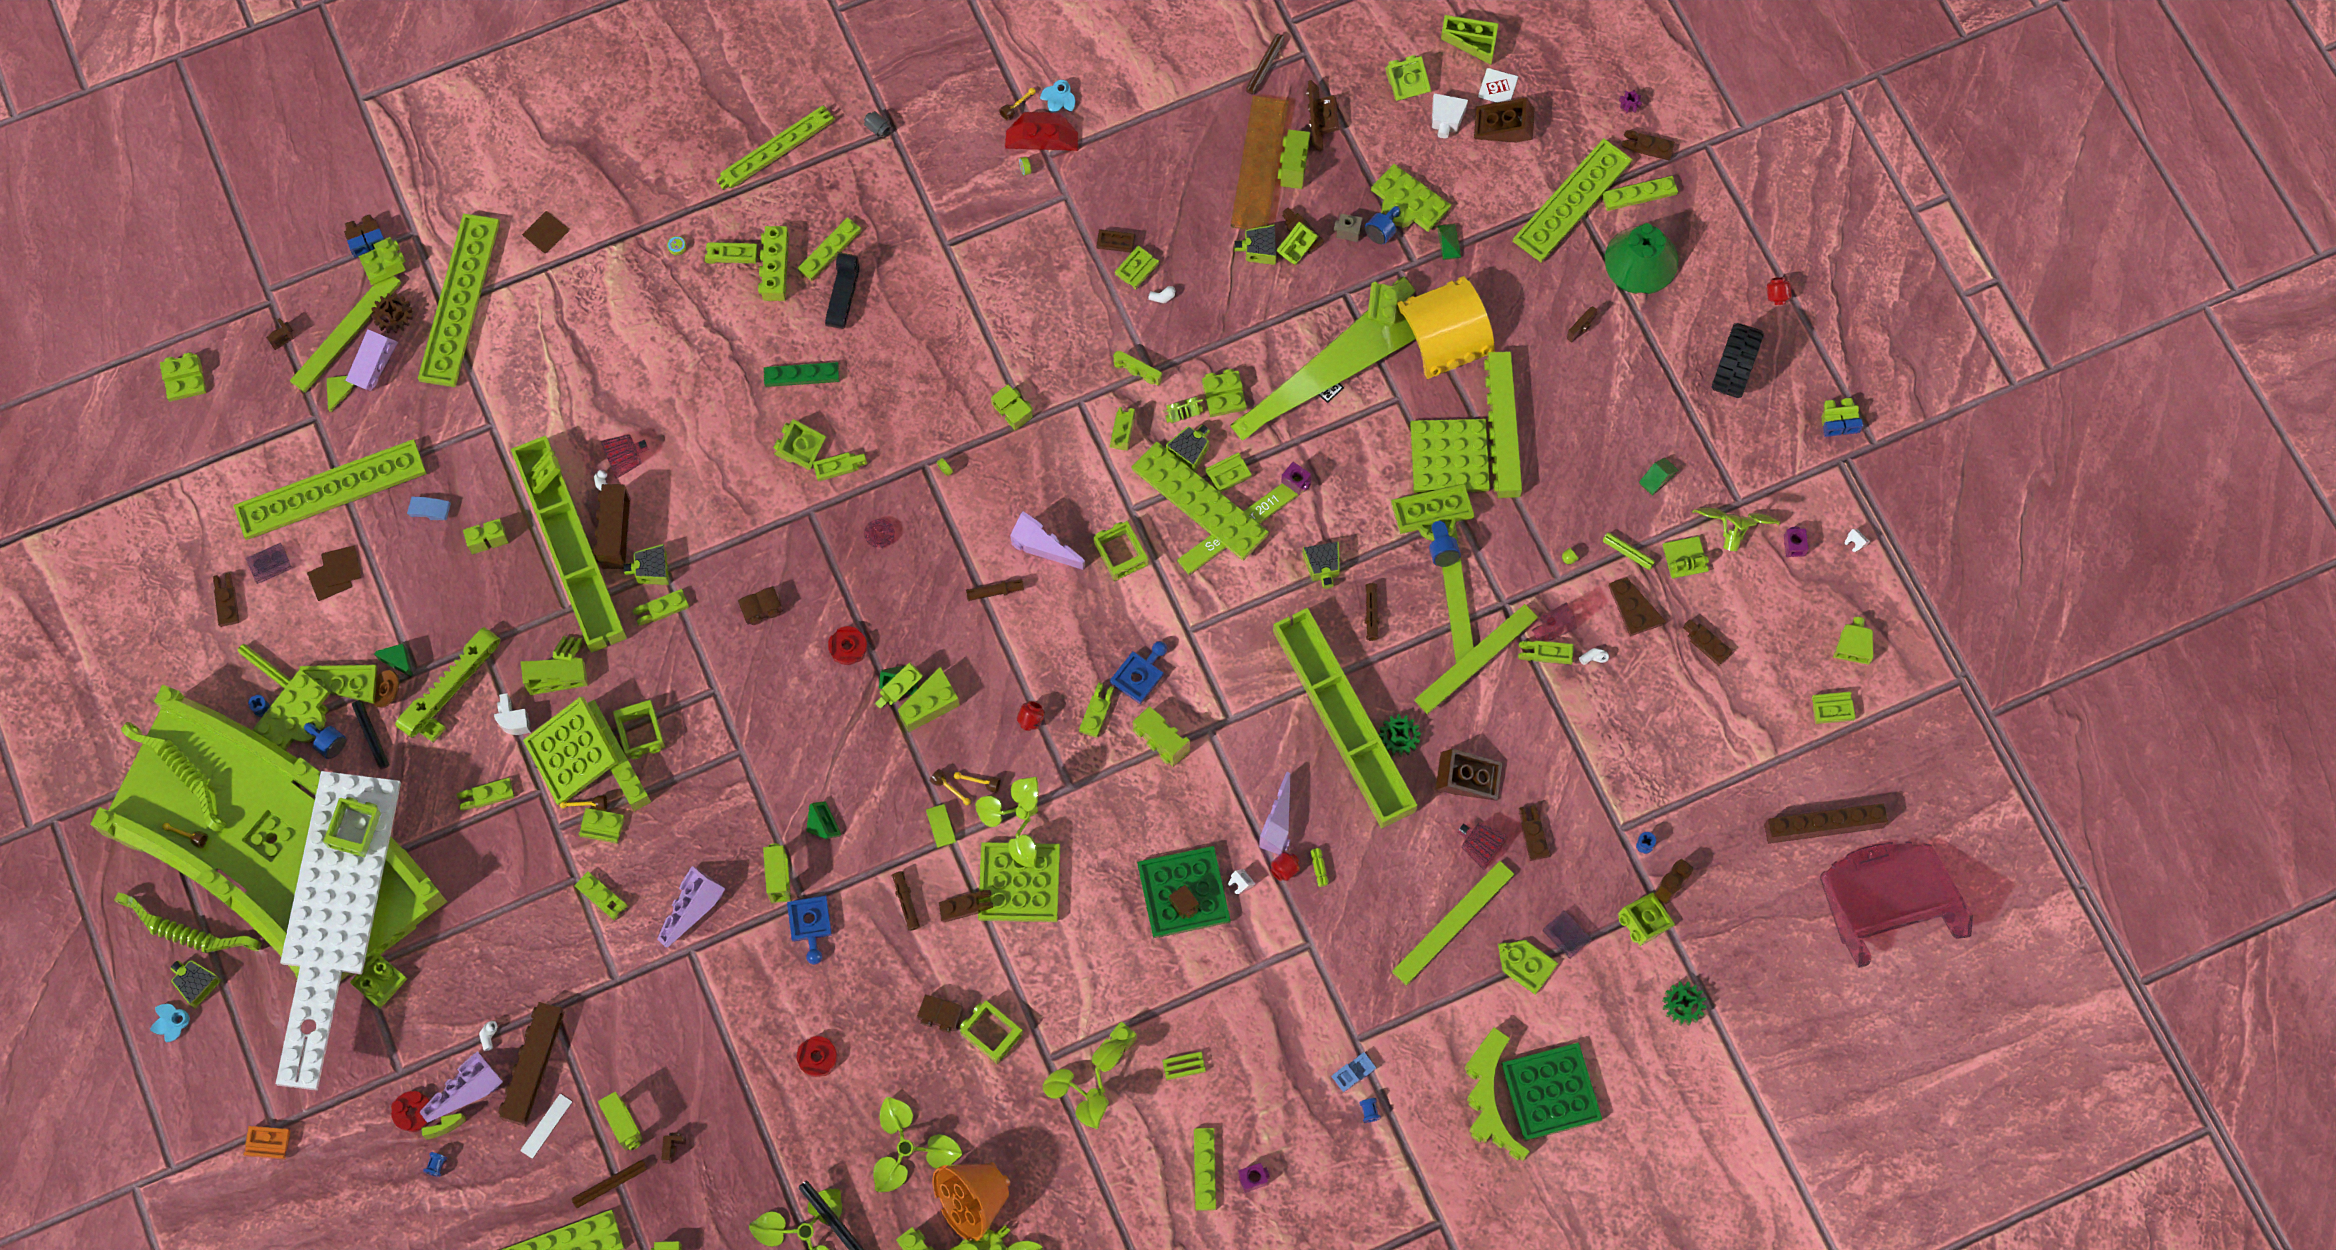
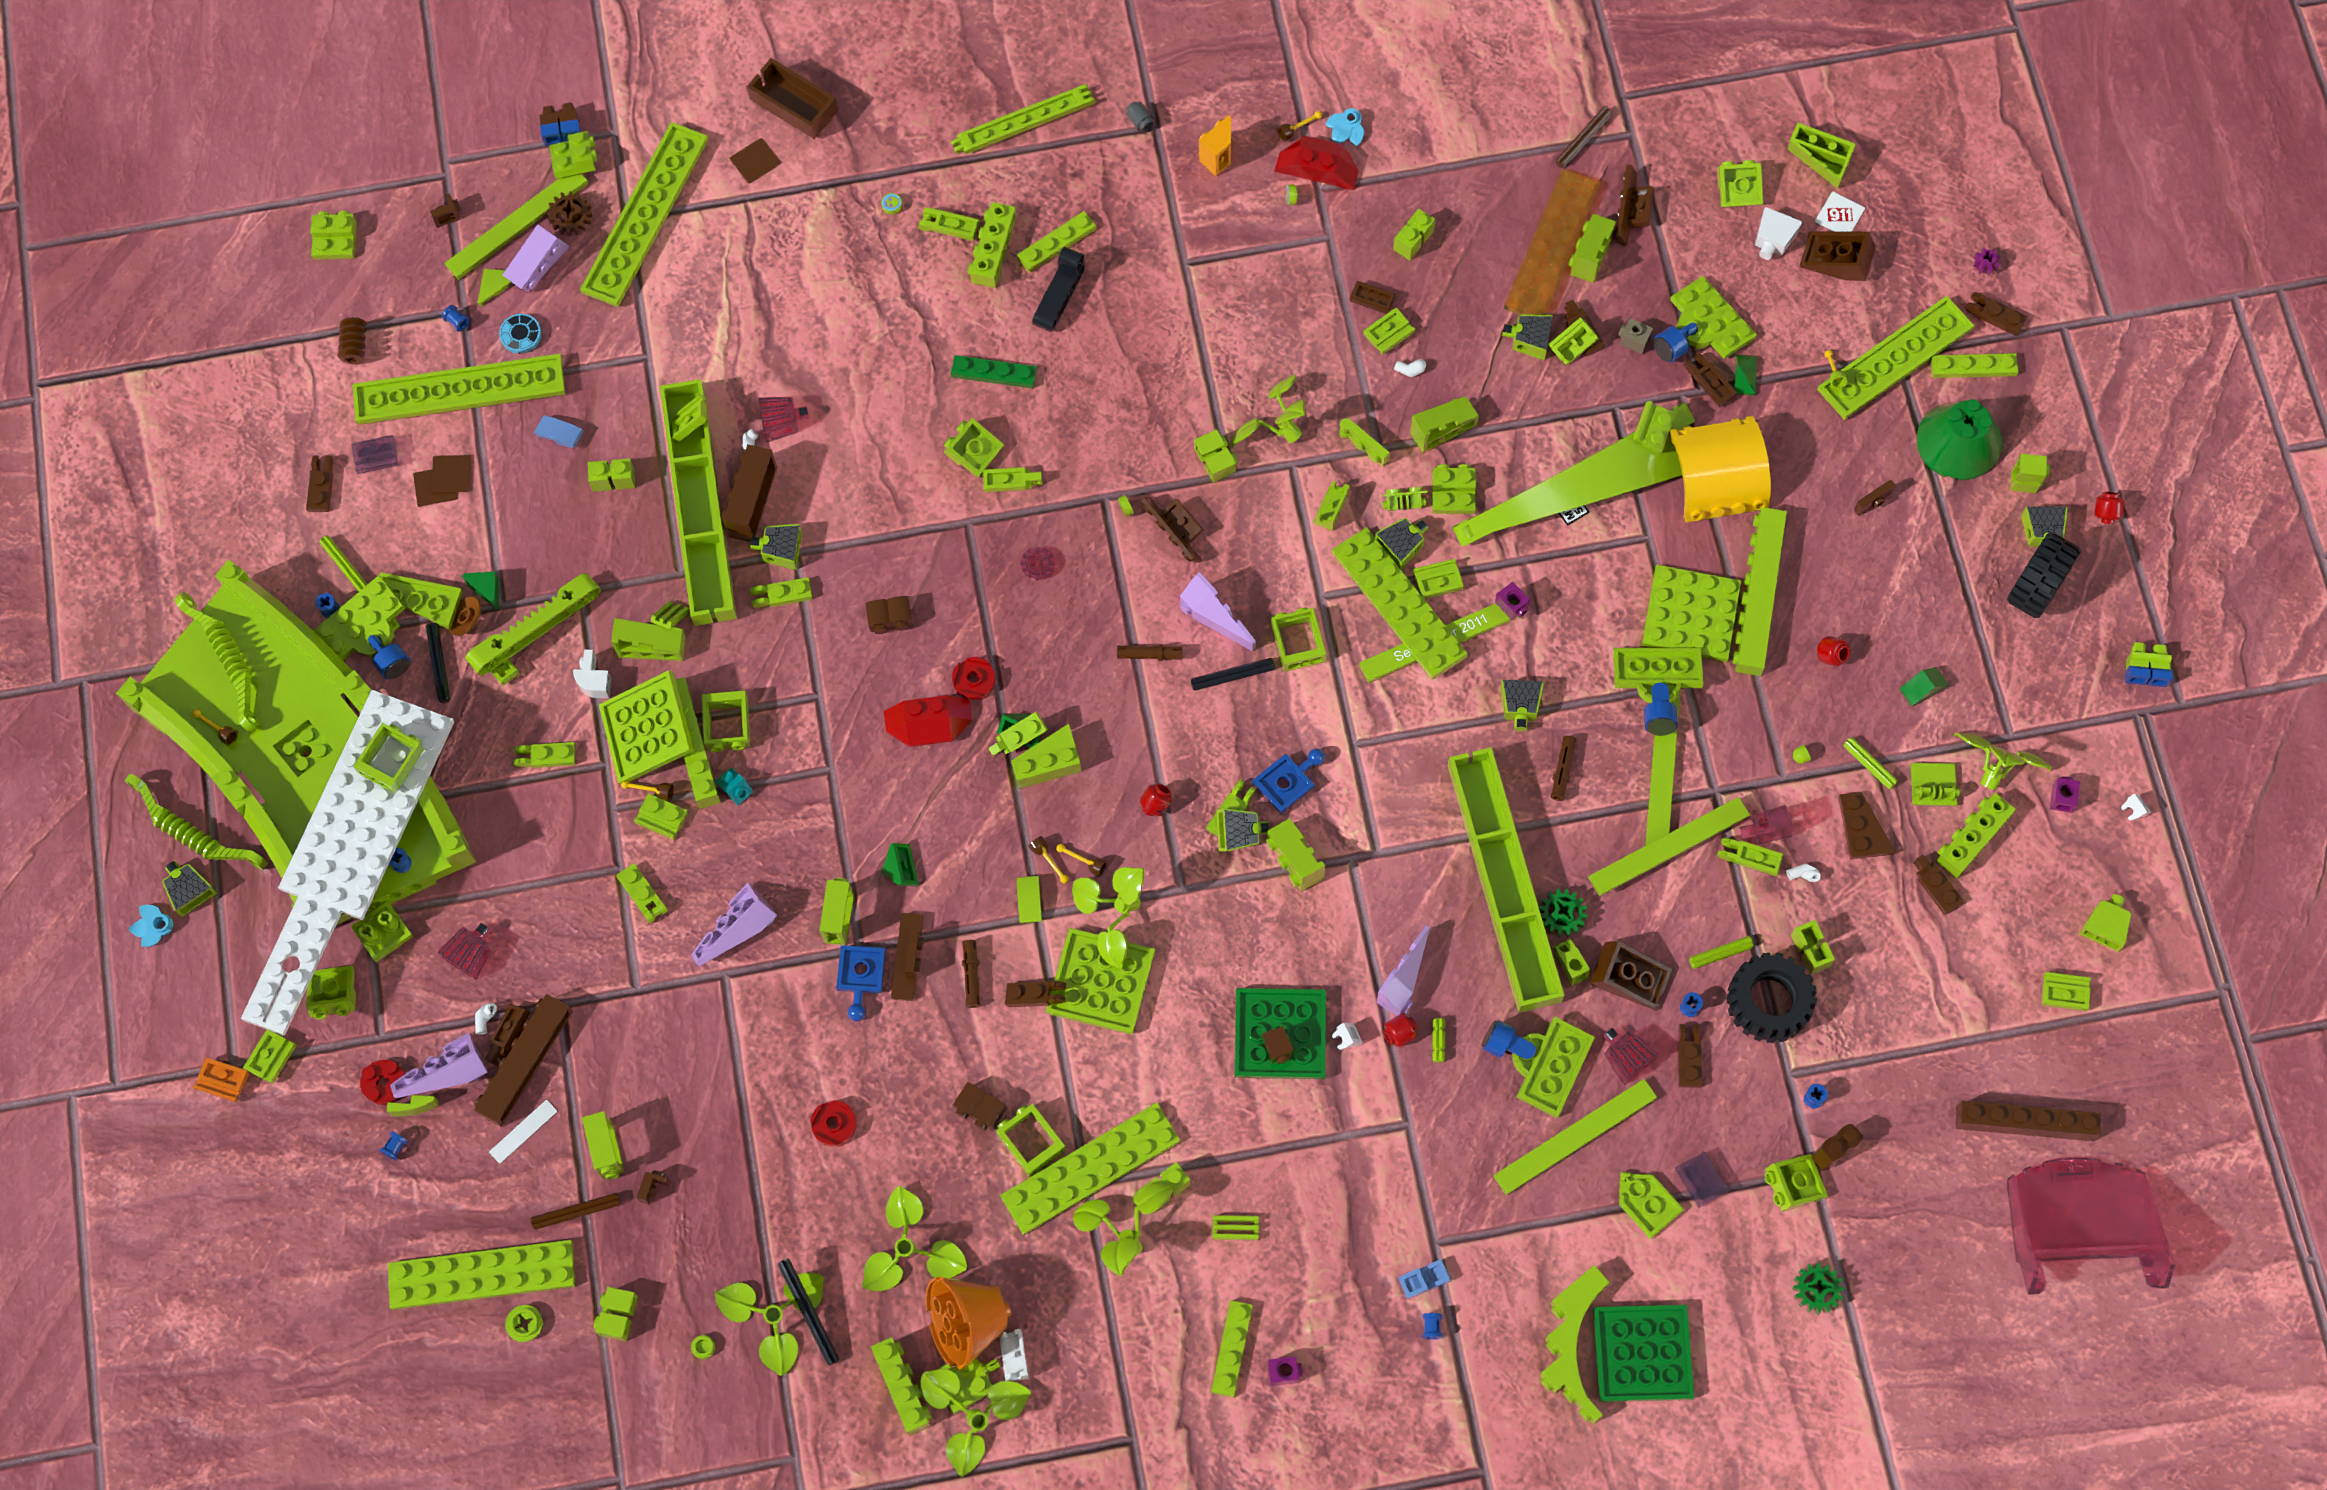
camera: 15 degrees right, 0 degrees up
none -> lime plate [243,1030,297,1084]
none -> lime plate [306,965,356,1020]
none -> reddish brown piece [337,317,367,365]
none -> blue bush [389,848,412,873]
none -> clear pink torso [437,923,492,980]
none -> blue bush [442,305,470,332]
none -> reddish brown hinge [485,1004,530,1067]
none -> tile [499,314,541,354]
none -> teal bracket [715,767,753,806]
none -> reddish brown piece [747,58,839,139]
none -> red wedge [884,695,973,747]
none -> reddish brown bracket [891,913,924,1001]
none -> white hinge [999,1329,1029,1382]
none -> lime plate [1000,1102,1180,1236]
none -> reddish brown bracket [1141,496,1204,563]
none -> black axle [1191,658,1275,690]
none -> light orange slope [1199,115,1231,176]
none -> torso [1216,809,1269,852]
none -> lime plant [1231,374,1305,449]
none -> lime piece [1393,208,1435,260]
none -> lime wedge [1410,396,1479,453]
none -> lime plate [1482,1017,1595,1118]
none -> lime leg [1553,939,1590,986]
none -> blue bush [1680,992,1703,1017]
none -> reddish brown hinge [1684,353,1737,408]
none -> lime axle [1689,936,1754,969]
none -> black tyre [1726,952,1817,1043]
none -> lime piece [1791,920,1835,975]
none -> red head [1817,636,1850,666]
none -> lime hinge [1825,350,1848,389]
none -> lime brick [1936,793,2016,879]
none -> lime piece [2010,454,2050,493]
none -> torso [2021,507,2067,547]

